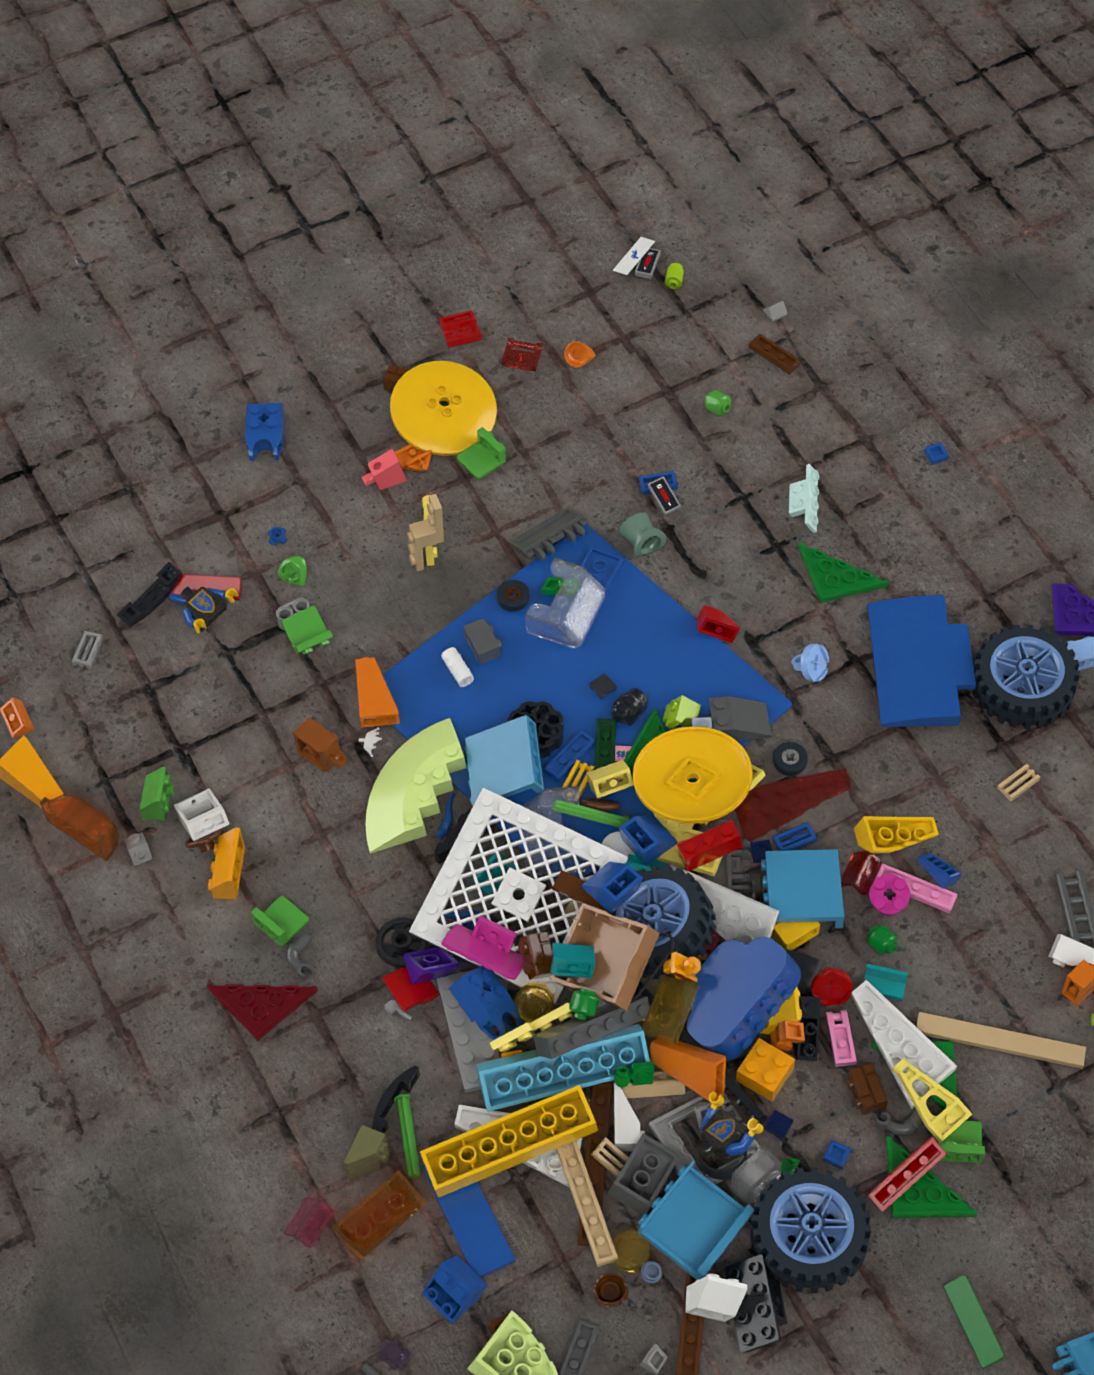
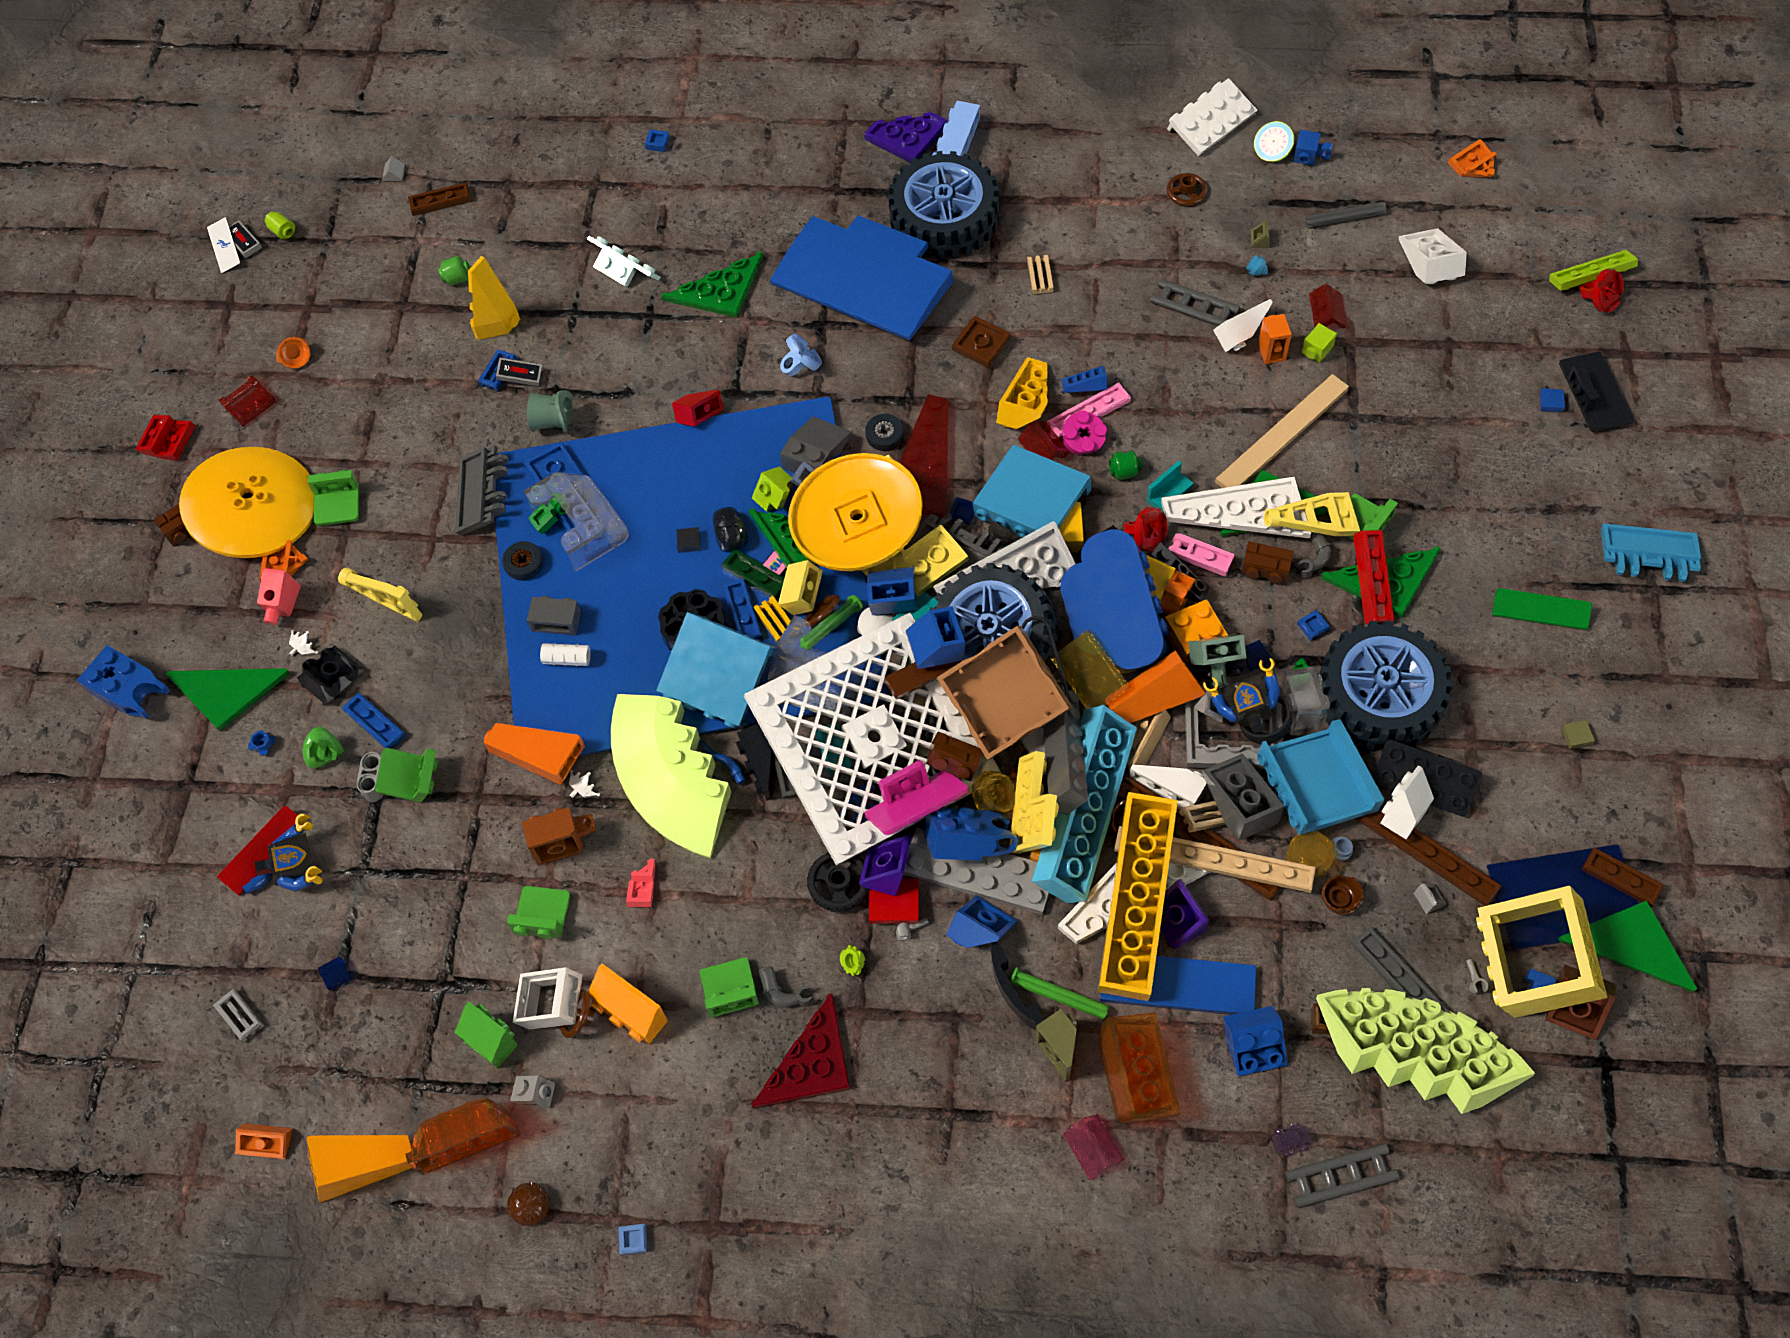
camera: 55 degrees left, 5 degrees up
black slope [117,562,182,627] -> none
tan bracket [407,494,444,571] -> none
teal panel [550,943,596,978] -> none
green head [569,988,599,1021] -> none
green plate [614,1061,654,1088] -> none
light orange hips [663,952,701,983] -> none
red brick [677,820,742,871] -> none
blue tile [772,822,817,851] -> none
none -> green tile [165,668,290,731]
none -> white piece [289,630,319,656]
none -> black slope [297,645,364,706]
none -> clear blue tile [318,956,352,991]
none -> blue tile [342,692,406,749]
none -> yellow wedge [468,256,520,340]
none -> bright green bracket [507,886,570,939]
none -> reddish brown hair [507,1182,550,1226]
none -> medium blue tile [618,1224,647,1255]
none -> coral slope [626,859,655,907]
none -> lime animal [840,945,865,976]
none -> blue slope [946,895,1018,948]
none -> reddish brown plate [952,316,1010,368]
none -> dark purple slope [1160,879,1209,949]
none -> sand green brick [1188,635,1246,686]

